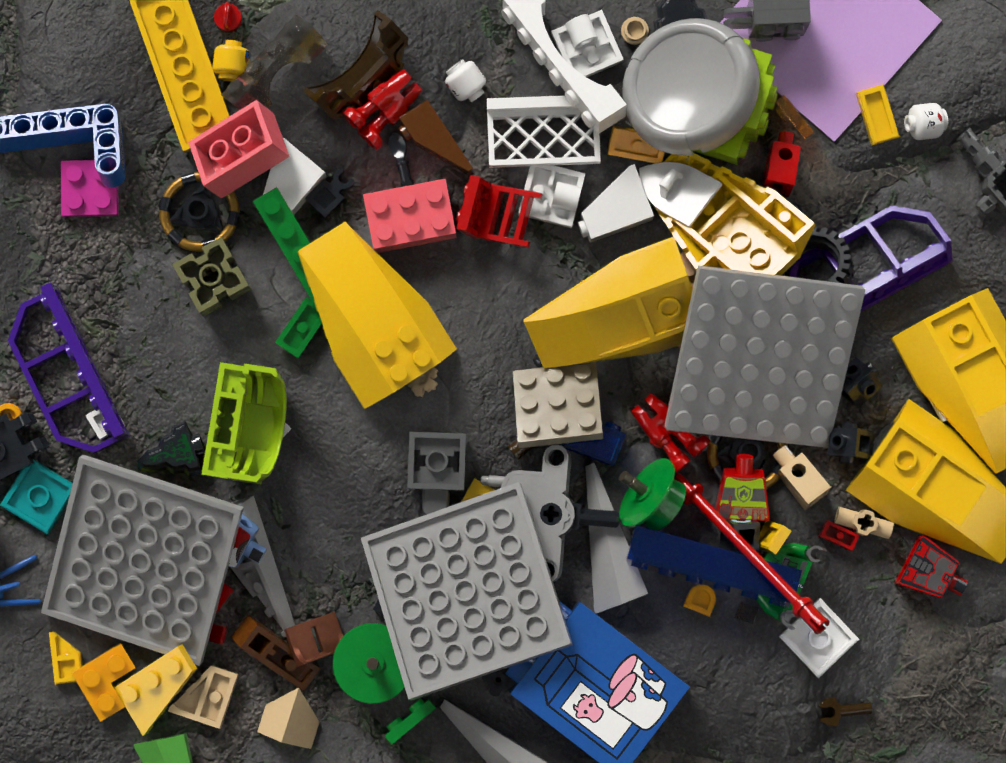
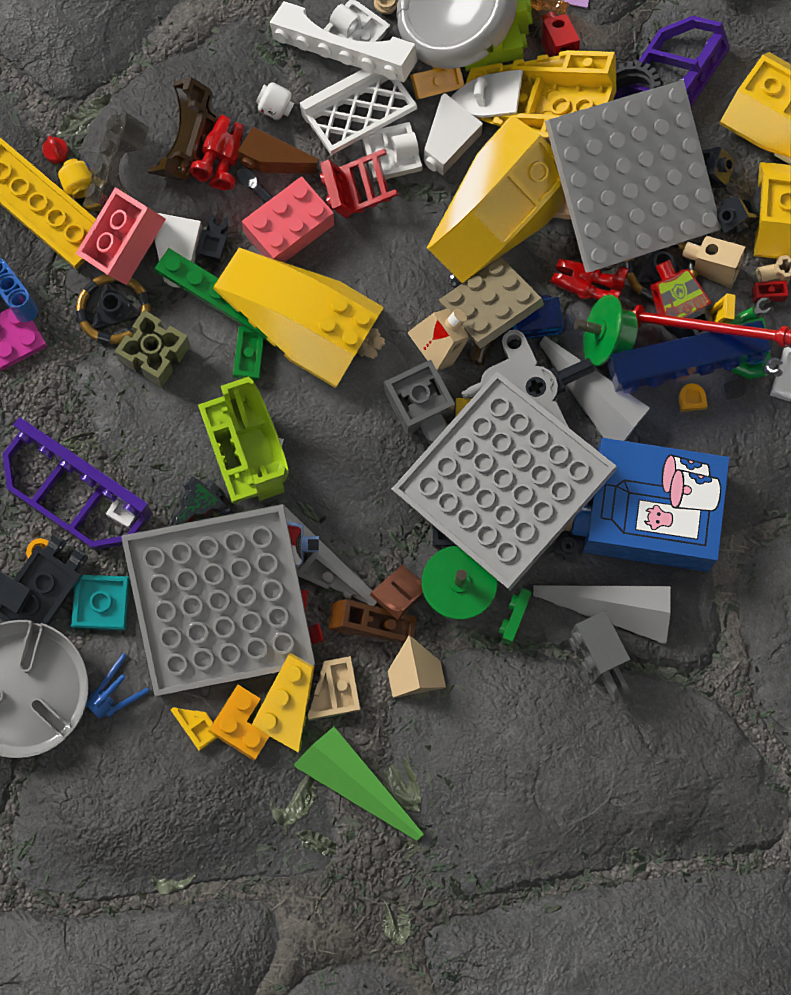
camera: 30 degrees left, 10 degrees down
none -> tan torso [408,309,469,371]

